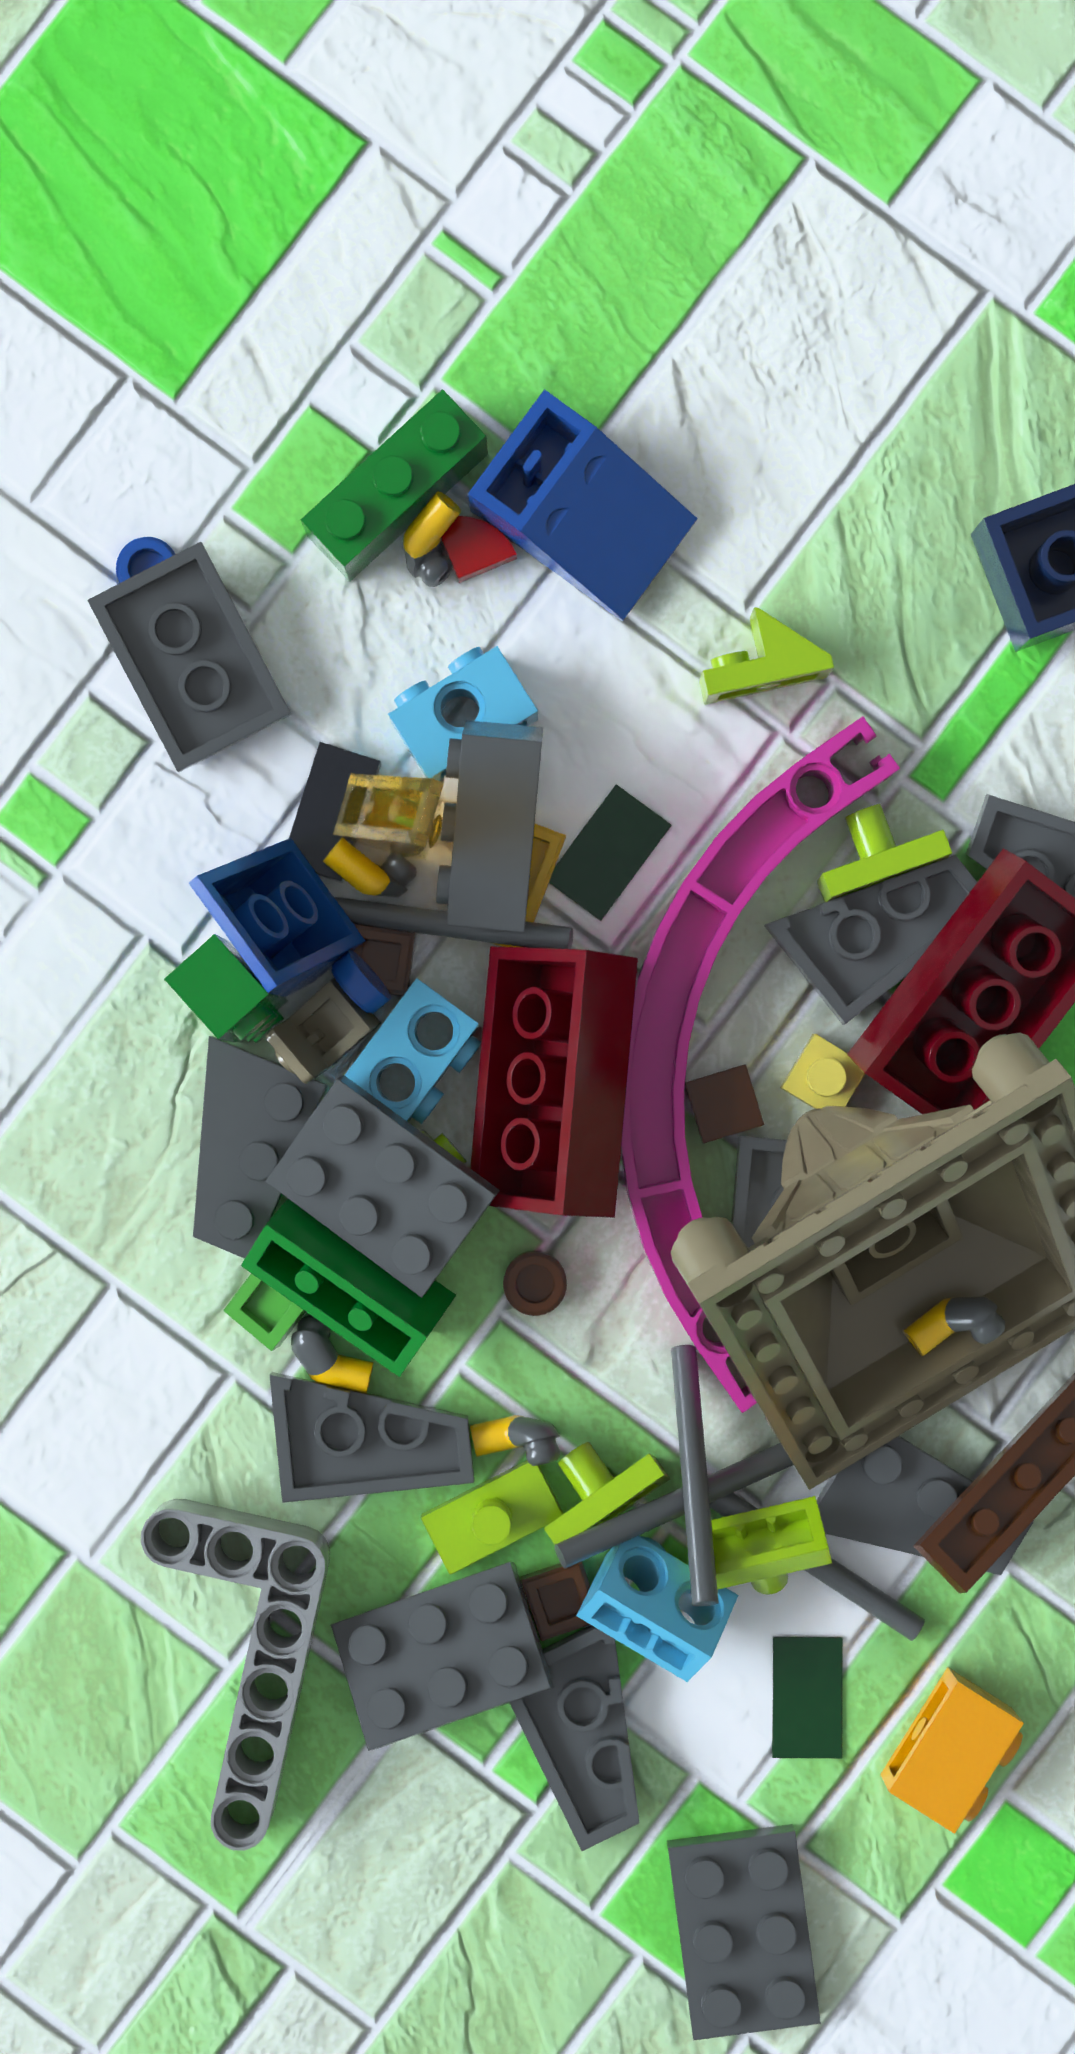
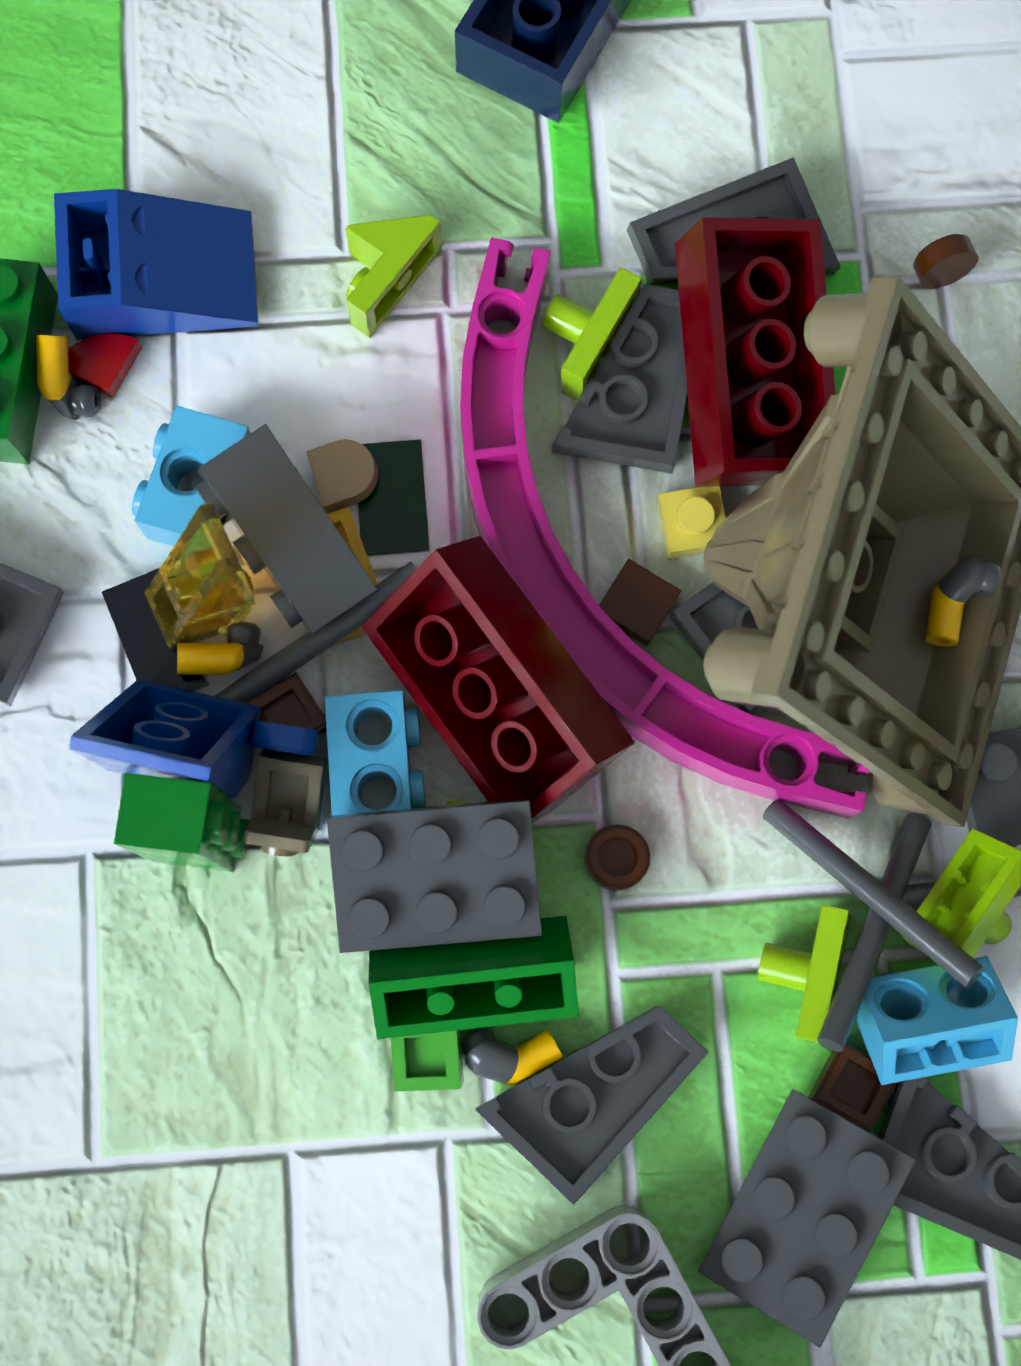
camera: 45 degrees left, 10 degrees down
dark grey wing [193,1036,328,1259] -> none
lime tile [421,1460,563,1575] -> none
arm [470,1415,560,1466] -> none
none -> tan tile [306,439,378,513]

